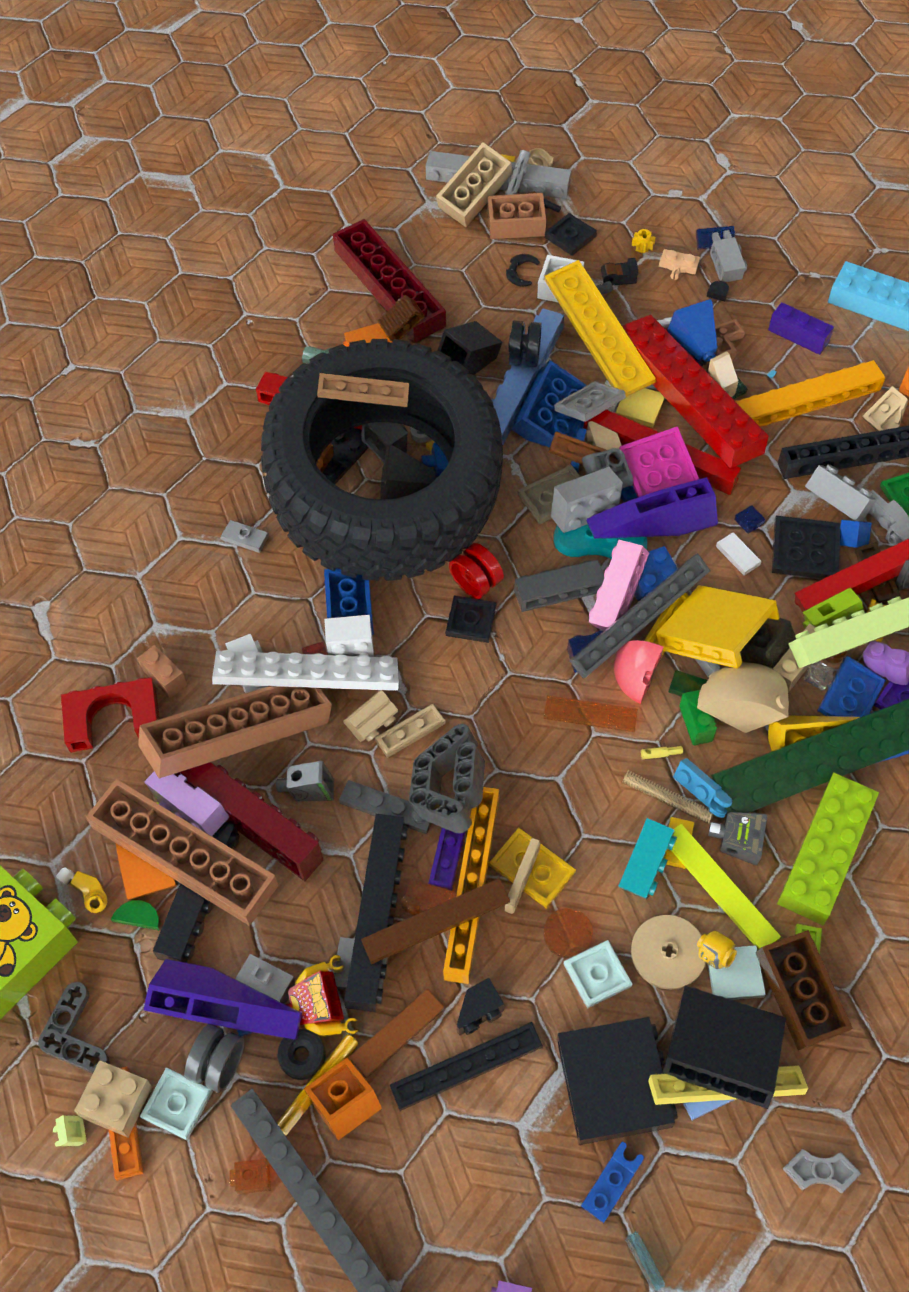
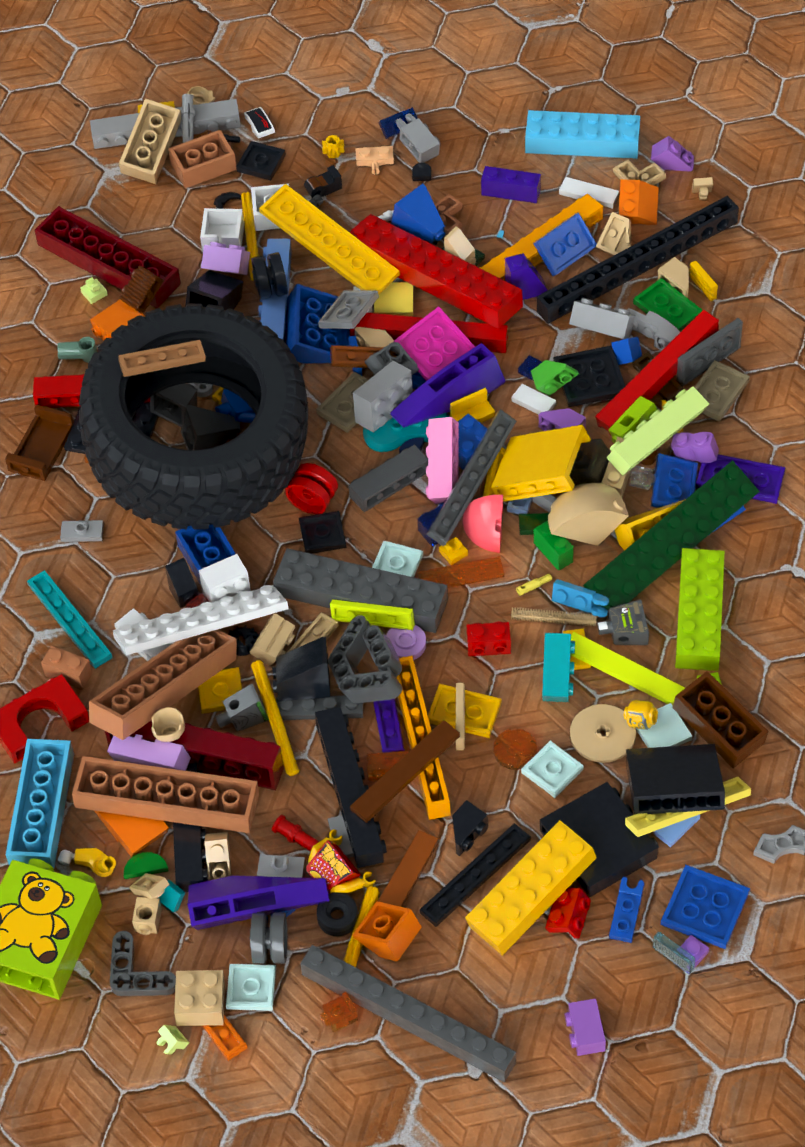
camera: 20 degrees left, 5 degrees down
none -> reddish brown panel [5,405,74,481]
none -> medium azure brick [5,739,74,869]
none -> teal plate [27,570,113,669]
none -> yellowish green tile [80,277,108,304]
none -> tan plate [129,873,170,899]
none -> tan brick [132,897,162,935]
none -> tan hair [151,707,185,742]
none -> teal tile [157,880,185,913]
none -> black slope [165,558,199,608]
none -> yellow tile [198,667,242,714]
none -> white piece [200,208,244,251]
none -> lavender brick [201,242,250,275]
none -> tan slope [204,832,231,881]
none -> black gear [228,625,259,656]
none -> yellow axle [241,192,258,281]
none -> slope [244,107,275,138]
none -> yellow axle [251,660,299,776]
none -> black slope [272,637,330,701]
none -> red pin [272,814,319,852]
none -> dark grey brick [273,548,448,633]
none -> neon yellow tile [330,599,415,630]
none -> light aqua plate [372,541,423,577]
none -> lavender piece [386,625,426,660]
none -> dark blue tile [399,438,424,454]
none -> yellow tile [439,537,468,565]
none -> yellow panel [450,388,495,423]
none -> yellow brick [465,820,597,956]
none -> red brick [466,621,511,656]
none -> dark purple slope [505,253,548,300]
none -> sand blue plate [507,497,533,514]
none -> bright green slope [531,360,579,396]
none -> blue tile [533,213,597,276]
none -> medium lavender slope [539,408,586,431]
none -> red bracket [545,888,591,939]
none -> white tile [559,177,619,209]
none -> blue plate [661,865,750,950]
none -> medium lavender plate [676,935,709,968]

